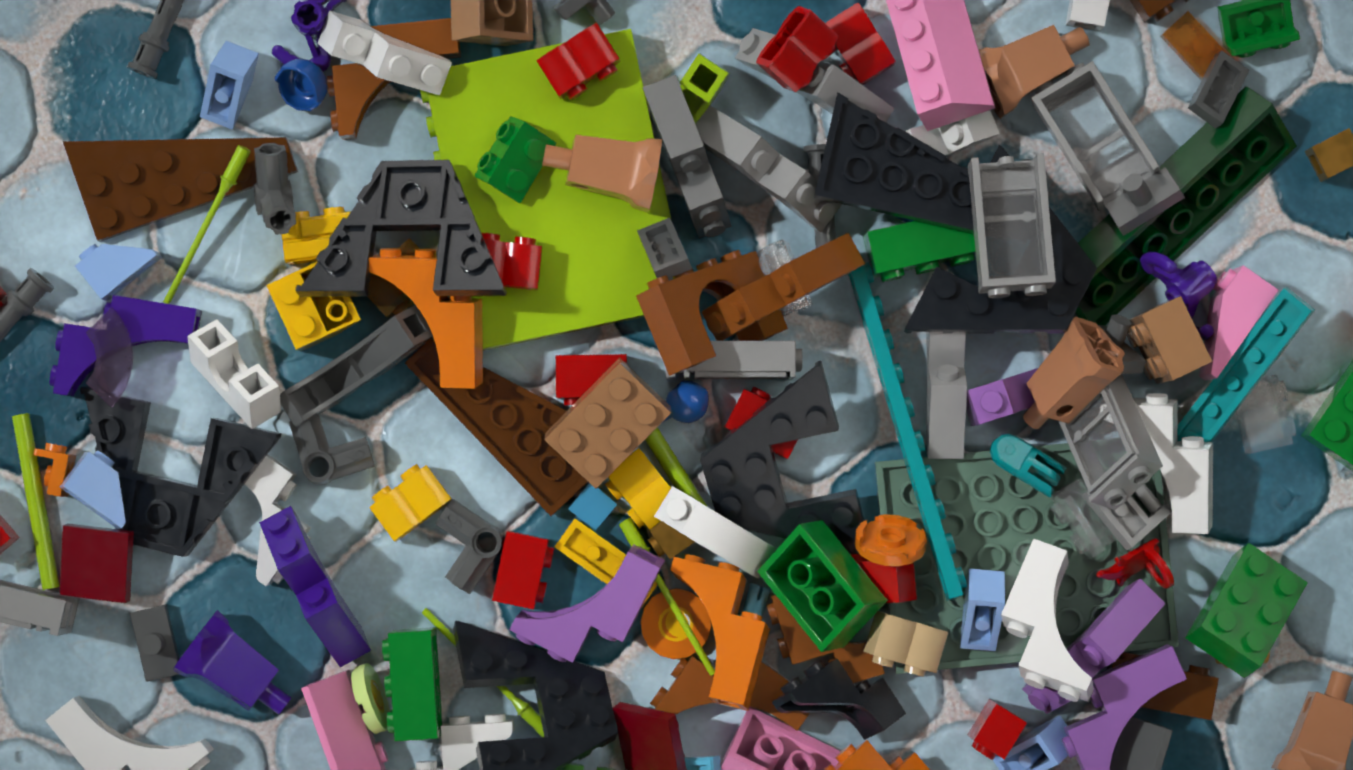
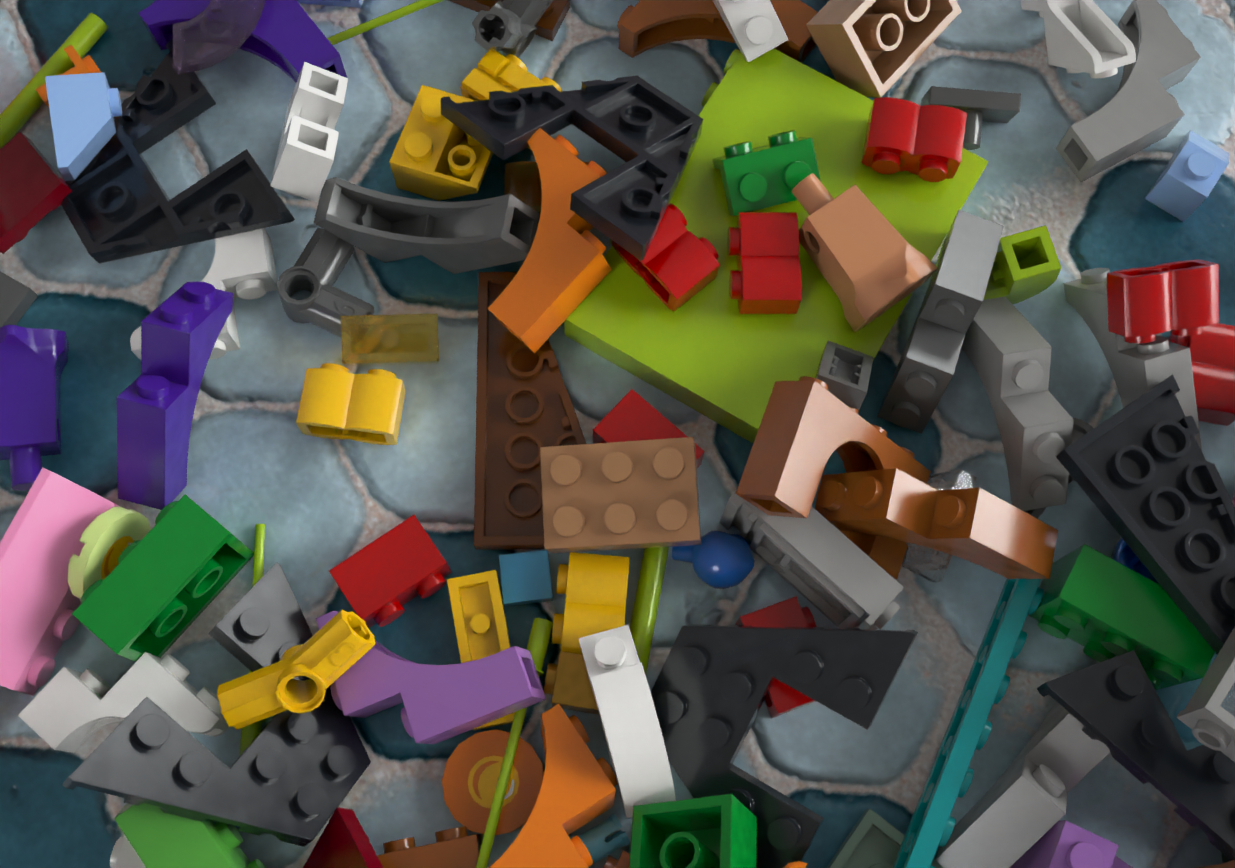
camera: 40 degrees right, 15 degrees down
dark grey piece [435,499,505,594] -> none
none -> yellow piece [217,609,375,730]
none -> clear yellow slope [340,314,439,366]
none -> red brick [727,212,802,314]

